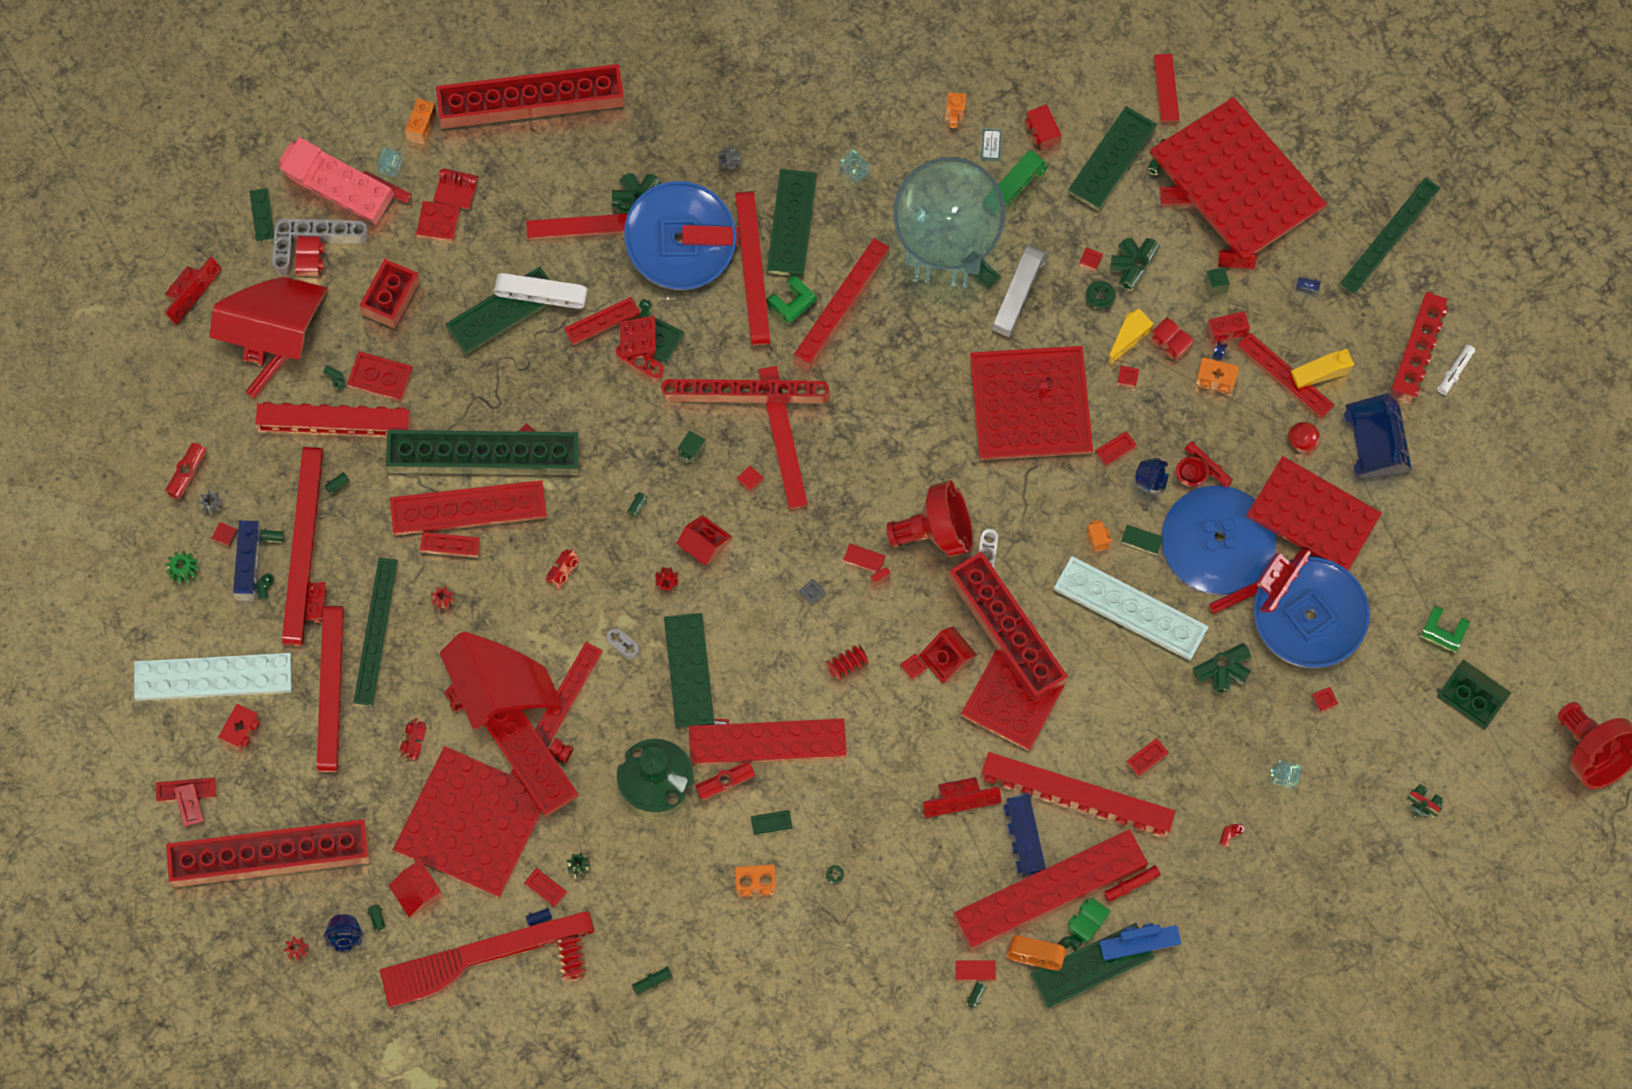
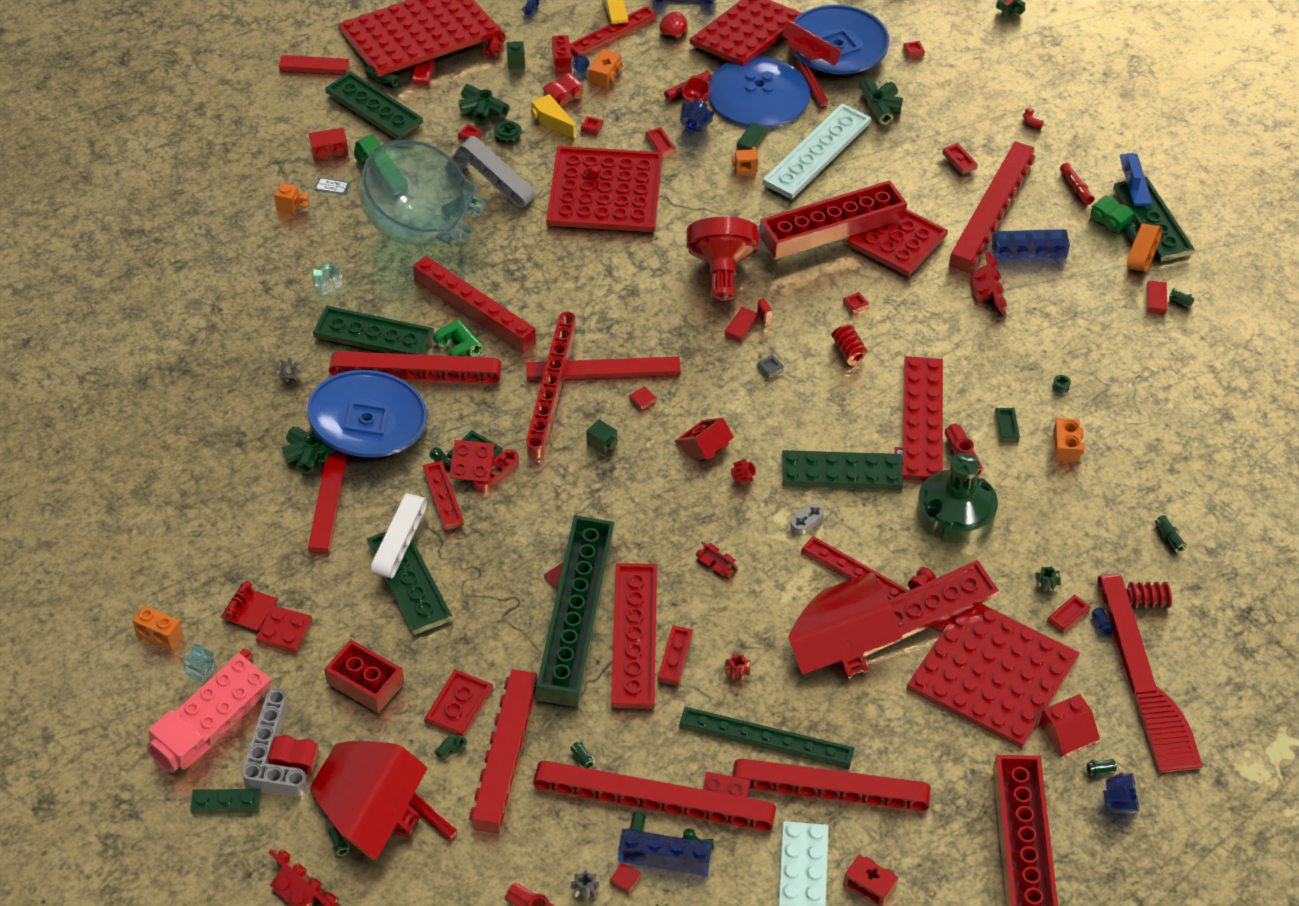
camera: 80 degrees left, 20 degrees down
red gear [283,936,309,962] -> none
red hinge [400,718,427,761] -> none
red brick [436,64,624,129] -> none
dark green pin [627,492,648,518] -> none
red tile [682,225,739,247] -> none
red slope [919,626,977,684] -> none
red brick [953,829,1148,953] -> none
clear light blue brick [1271,760,1302,789] -> none

